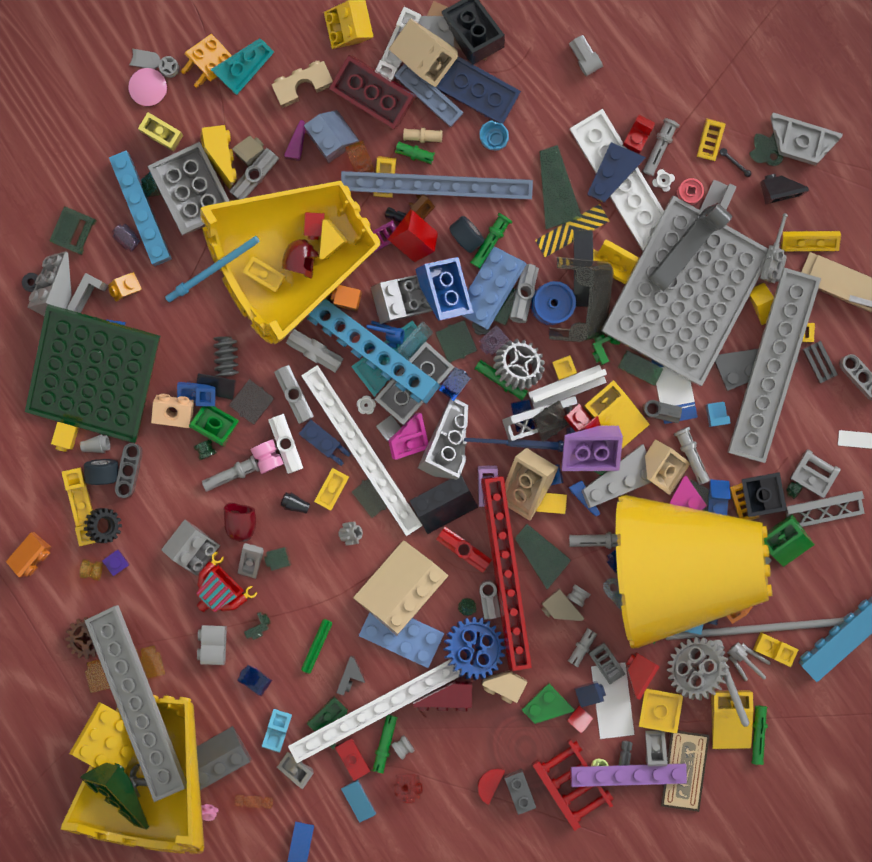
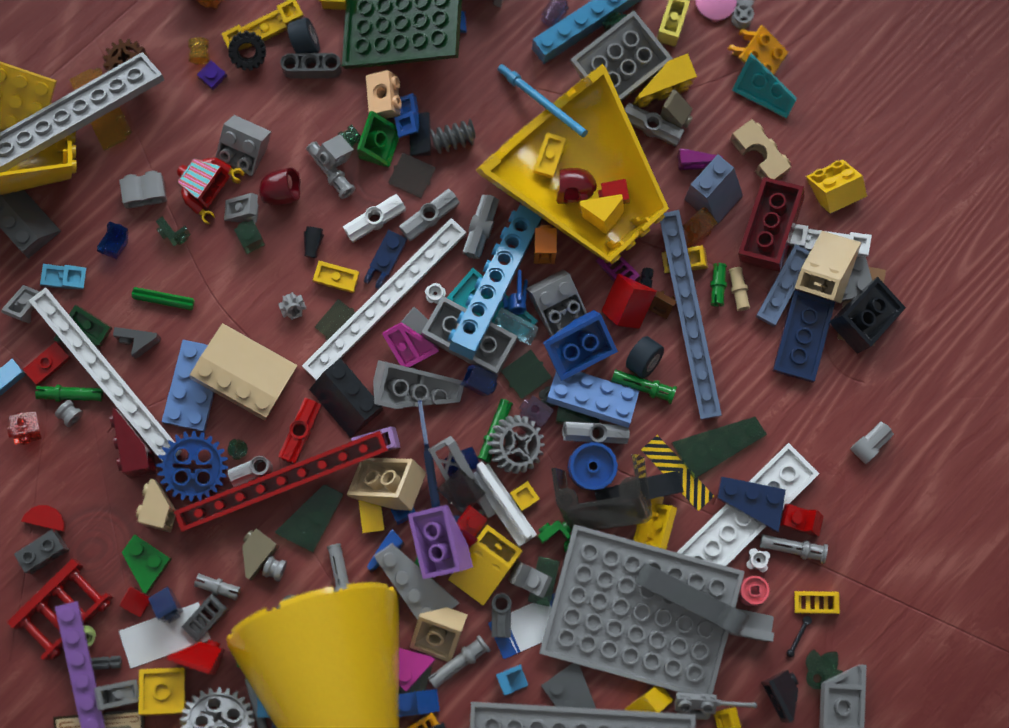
camera: 70 degrees right, 10 degrees down
light grey cone [80,434,110,453] -> none
light orange bracket [108,272,142,302] -> none
bright pink wheel [250,439,284,474] -> none
dark azure hair [479,120,509,151] -> none
none -> light grey brick [316,134,354,171]
none -> light grey slope [508,560,552,598]

